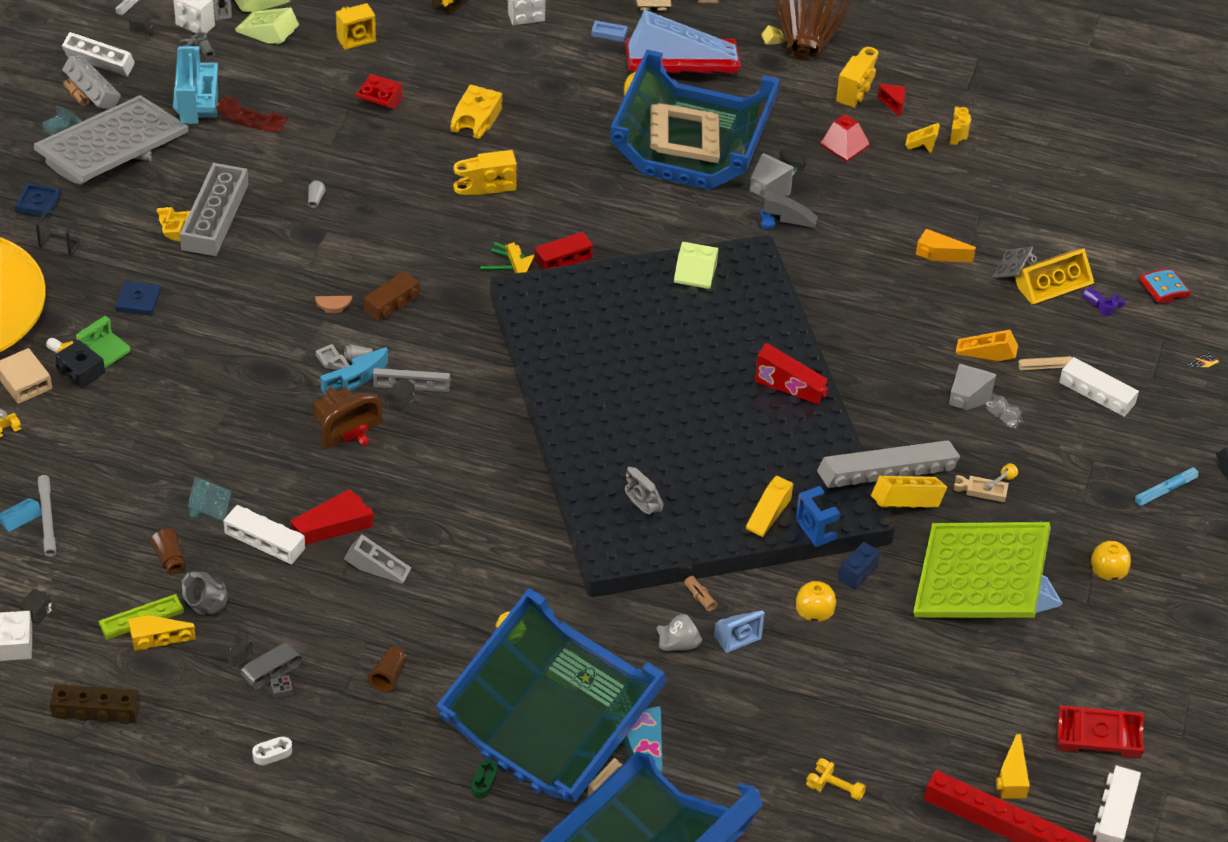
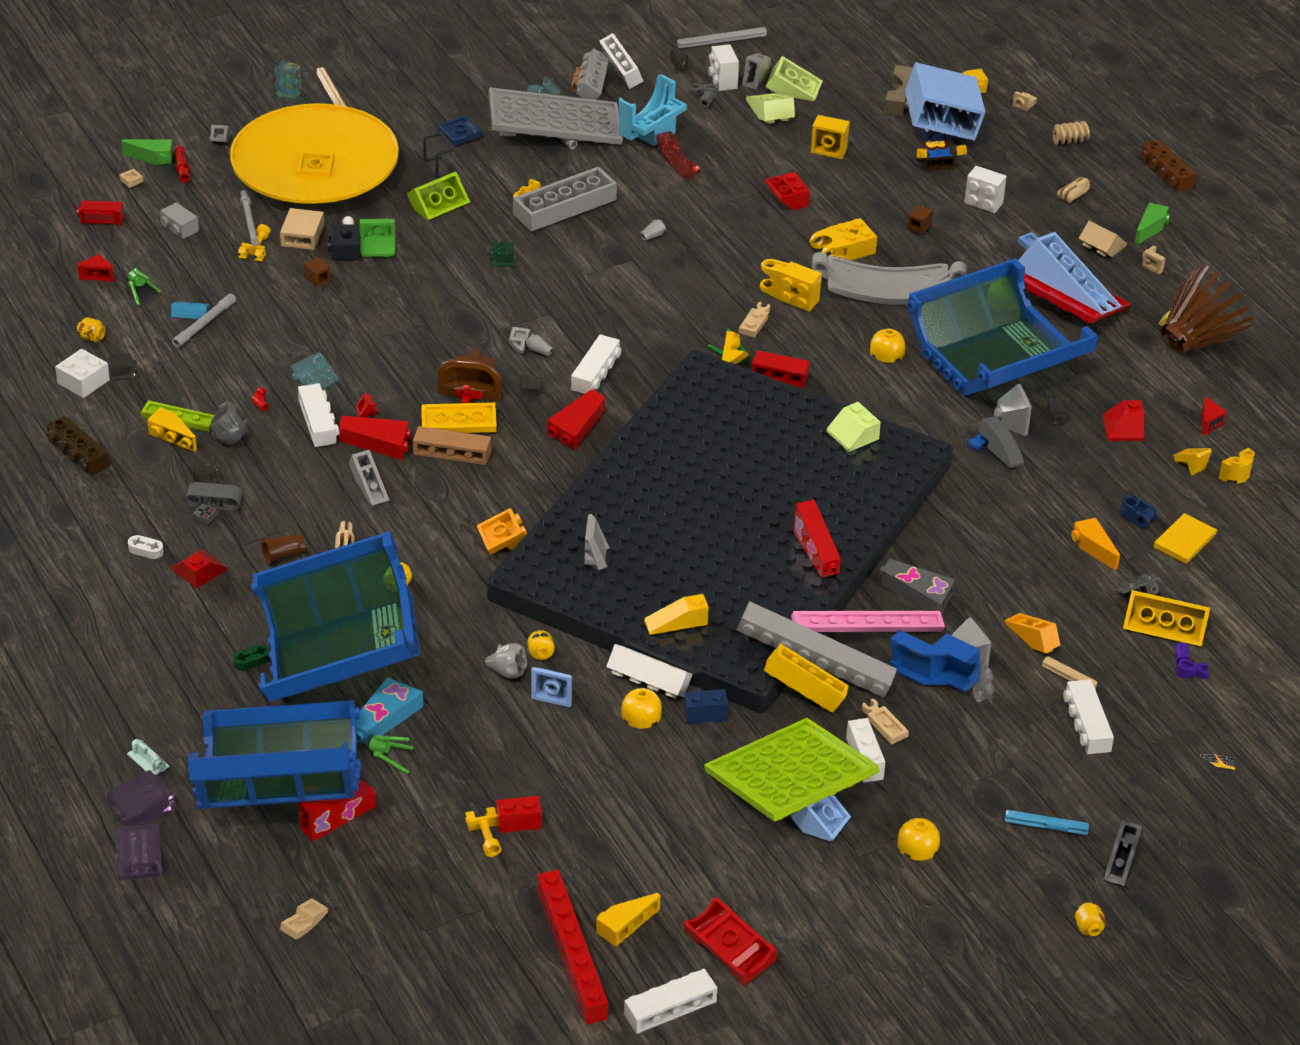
camera: 45 degrees right, 5 degrees down
dark blue plate [115,281,161,315] -> none
reddish brown plant [150,529,185,575] -> none
nougat tile [315,296,352,314] -> none
dark azure slope [320,347,388,394] -> none
reddish brown brick [363,271,420,322] -> none
light grey hinge [373,368,451,392] -> none
tan hinge [650,103,720,163] -> none
medium nougat pin [684,576,717,612] -> none
blue panel [796,486,840,547] -> none
yellow brick [836,47,878,108] -> none
yellow hinge [986,463,1018,489] -> none
slope [1139,269,1191,303] -> none
none -> red slope [172,549,227,589]
none -> red arm [252,387,269,411]
none -> reddish brown brick [303,257,331,287]
none -> tan arm [335,521,355,548]
none -> red tile [356,393,379,418]
none -> bright green plant [369,734,413,774]
none -> lime slope [407,172,470,221]
none -> medium nougat brick [413,426,491,465]
none -> yellow plate [422,403,497,433]
none -> light orange plate [477,508,528,555]
none -> clear green brick [489,242,514,267]
none -> red brick [496,796,541,833]
none -> yellow head [527,630,555,660]
none -> red slope [547,389,606,451]
none -> white brick [571,335,621,394]
none -> white brick [606,644,693,699]
none -> tan plate [739,302,770,338]
none -> bright pink plate [791,611,945,632]
none -> light grey panel [812,252,967,305]
none -> white brick [846,718,885,783]
none -> yellow cylinder [870,329,906,363]
none -> dark grey slope [879,558,955,615]
none -> blue piece [890,630,980,692]
none -> reddish brown brick [907,205,933,234]
none -> dark blue piece [1120,495,1158,528]
none -> yellow tile [1153,513,1217,564]

